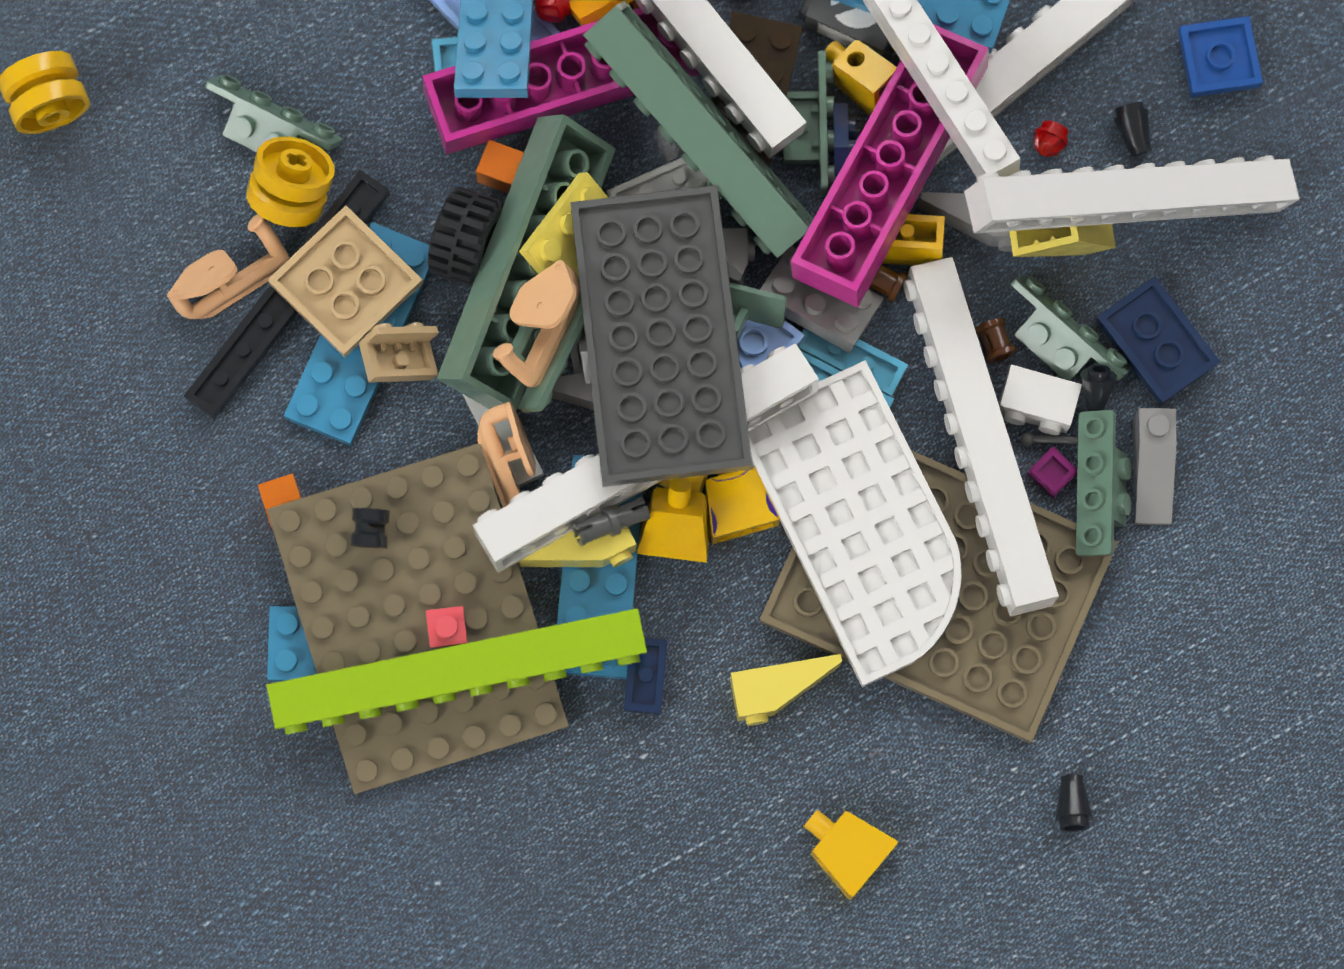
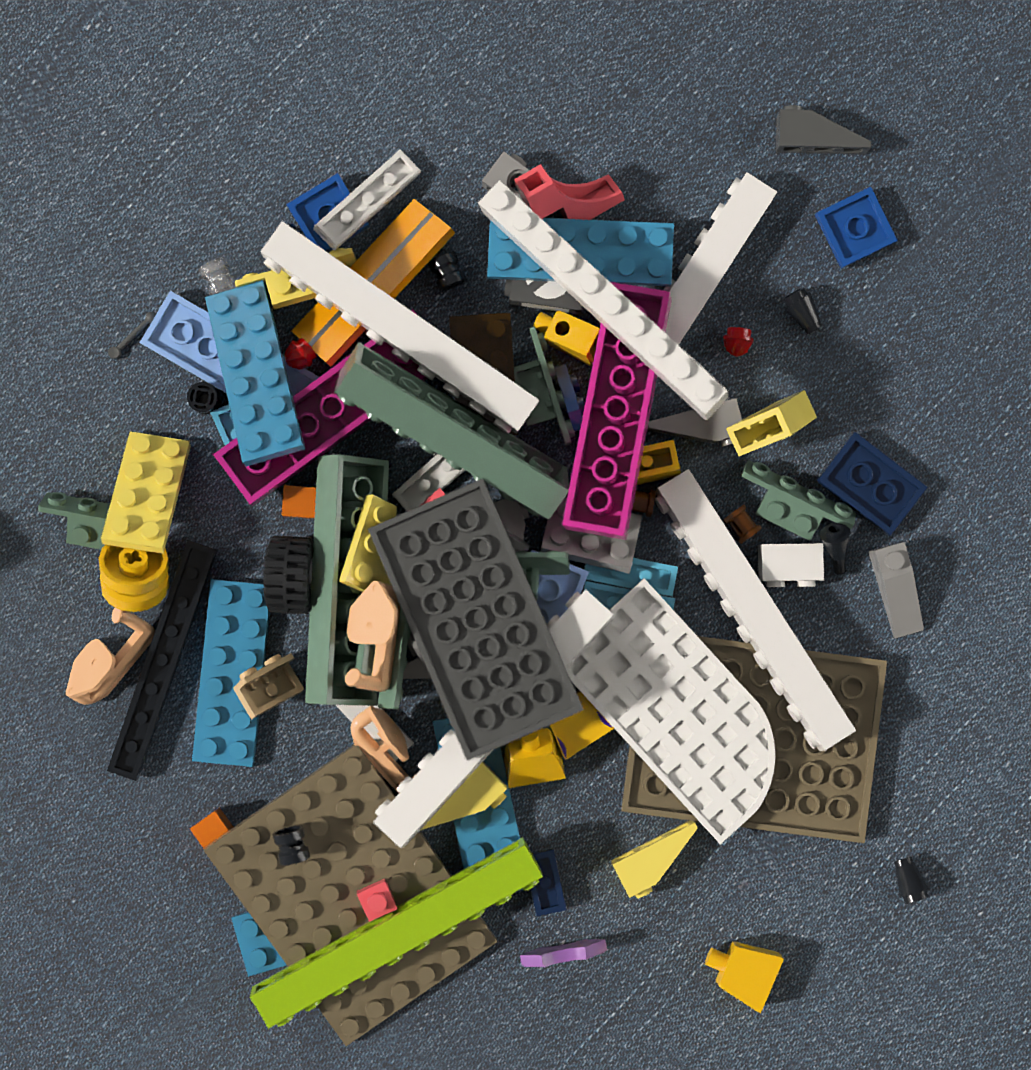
camera: 10 degrees left, 10 degrees up
tan plate [267,205,423,358] -> none
dark grey pin [572,497,650,546] -> none
white brick [964,156,1300,234] -> none
dark grey hinge [1020,432,1078,446] -> none
magenta tile [1027,446,1078,499] -> none
sand green bracket [1076,410,1132,557] -> none
none -> light yellow plate [101,431,191,554]
none -> black wheel [187,382,222,415]
none -> medium lavender tile [520,939,607,967]

